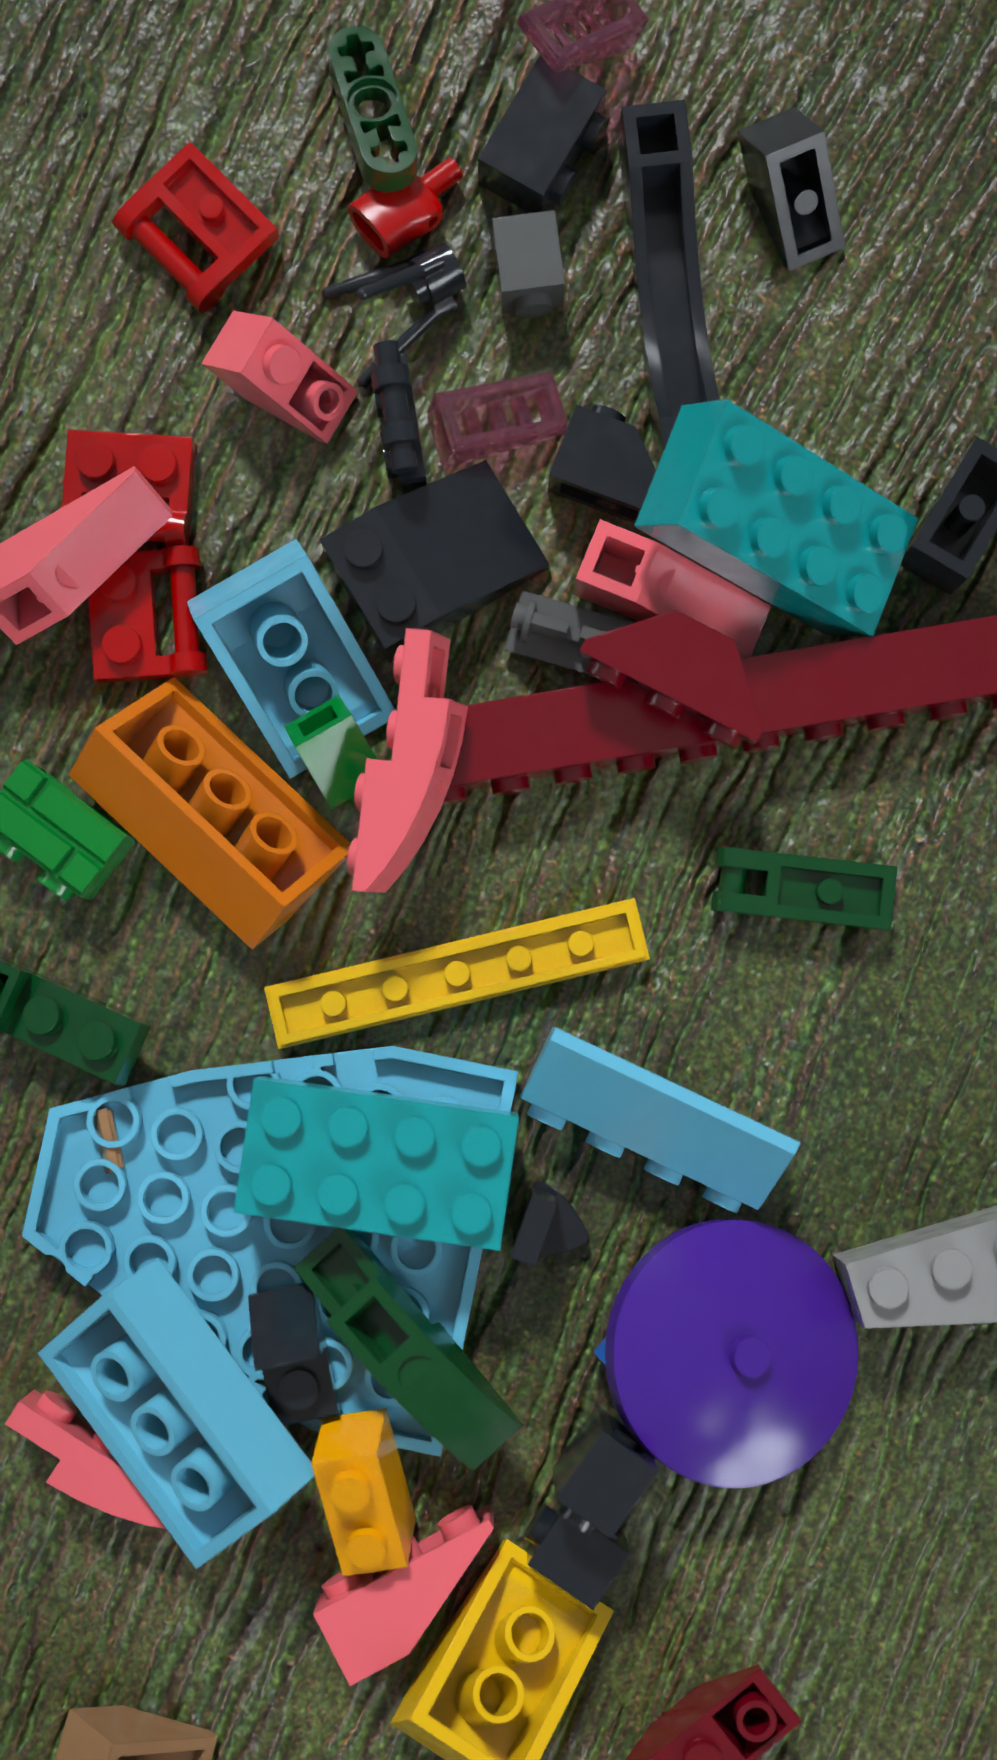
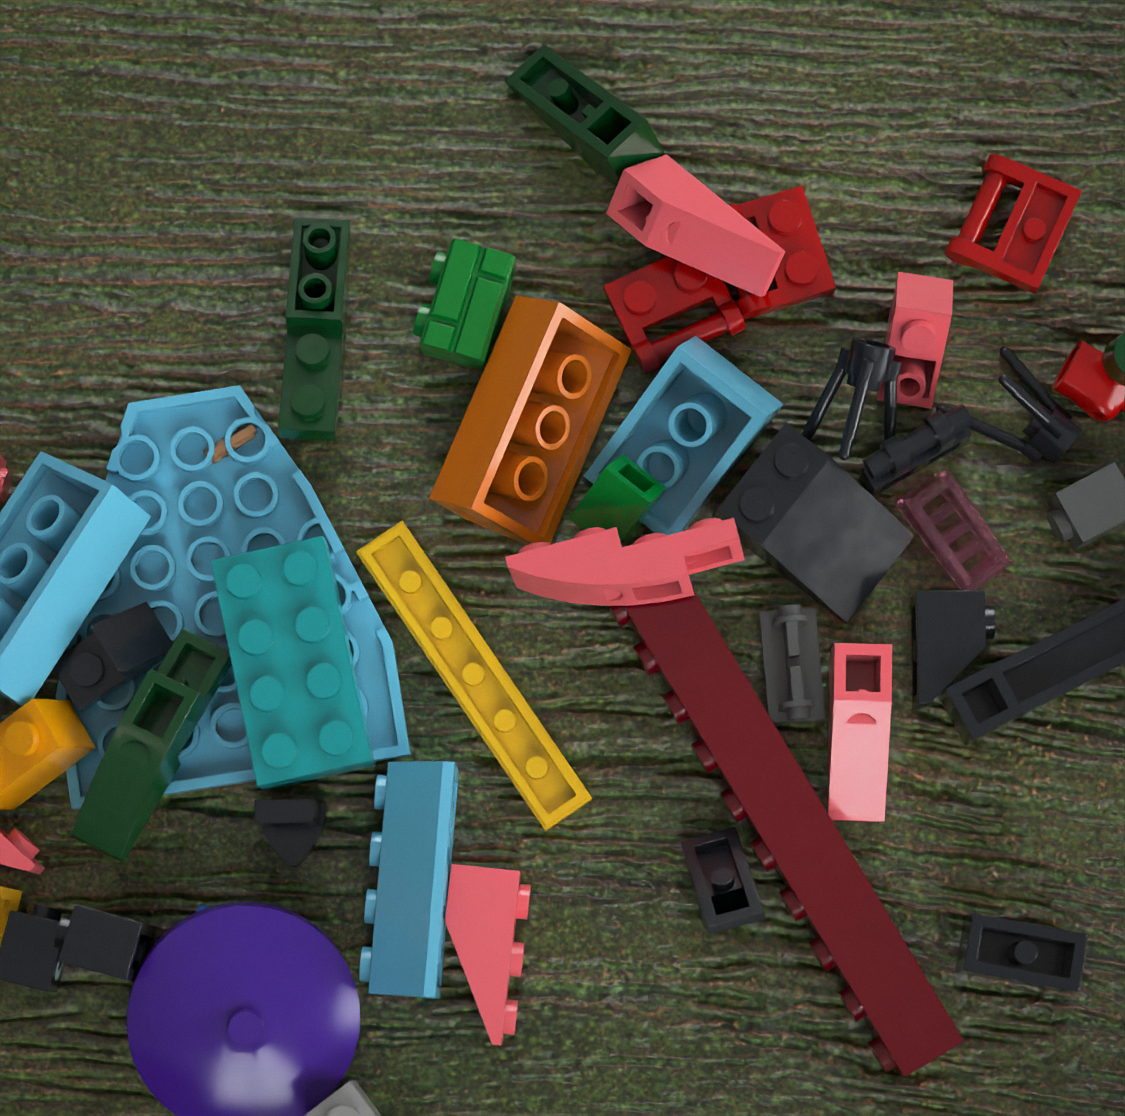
camera: 70 degrees right, 5 degrees down
dark red slope [579,610,763,749] -> none
teal brick [634,399,918,636] -> none
dark green plate [711,847,897,931] -> none
none -> coral slope [445,864,531,1046]
none -> black slope [681,826,765,935]
none -> black plant [802,337,902,461]

